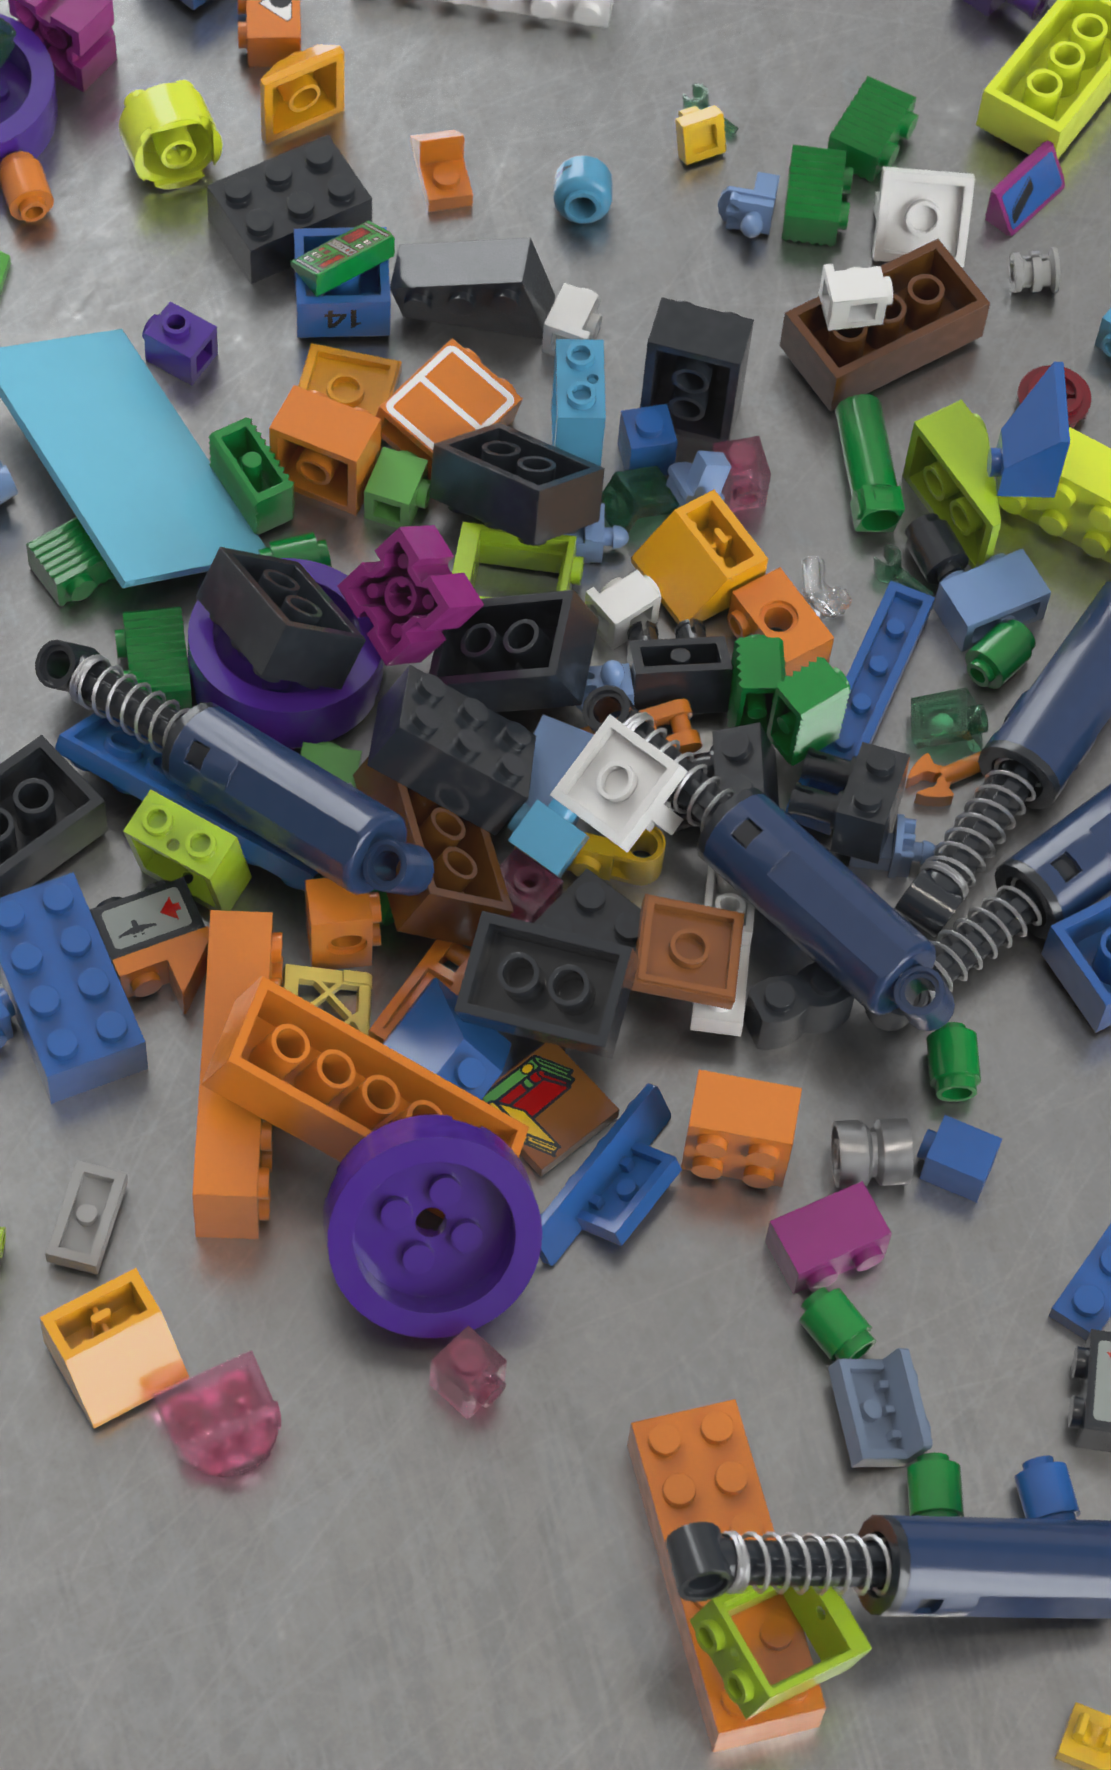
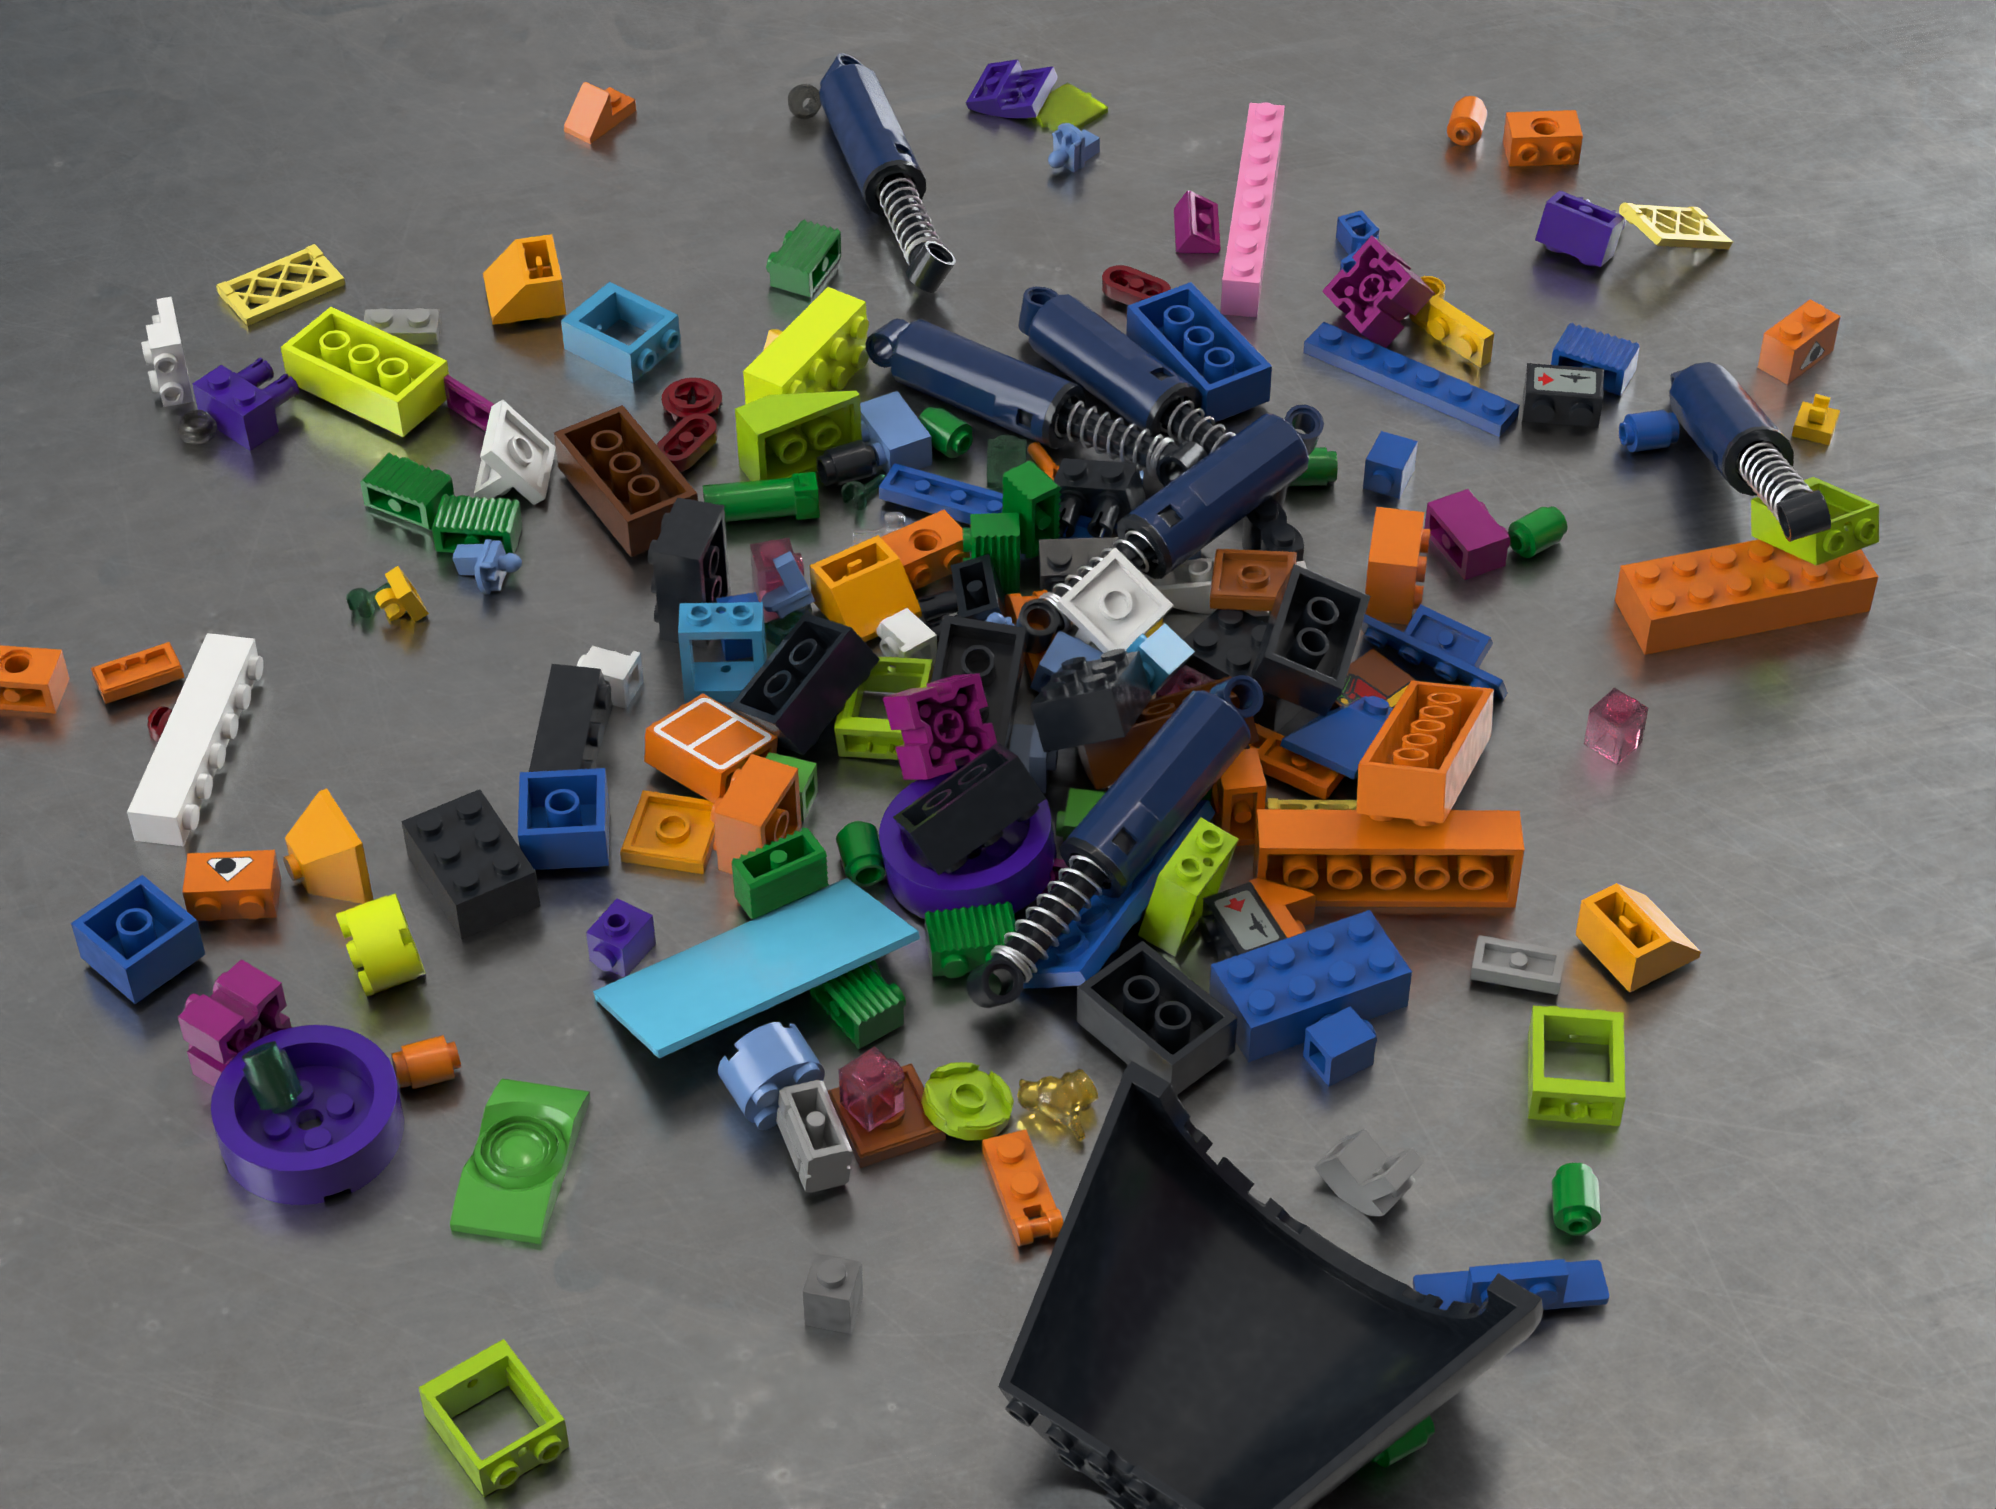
camera: 85 degrees left, 15 degrees down
clear pink slope [151,1350,281,1478] -> none
green slope [291,220,395,297] -> none
dark purple brick [323,1115,543,1338] -> none
orange slope [410,130,473,212] -> none
dark azure head [553,155,613,224] -> none
white brick [819,264,893,331] -> none
sand blue bracket [828,1348,933,1467] -> none
flat silver wheel [831,1118,913,1187] -> none
green brick [907,1453,964,1517] -> none
blue slope [987,362,1070,498] -> none
light grey bush [1009,247,1061,293] -> none
none -> dark red plate [657,413,718,472]

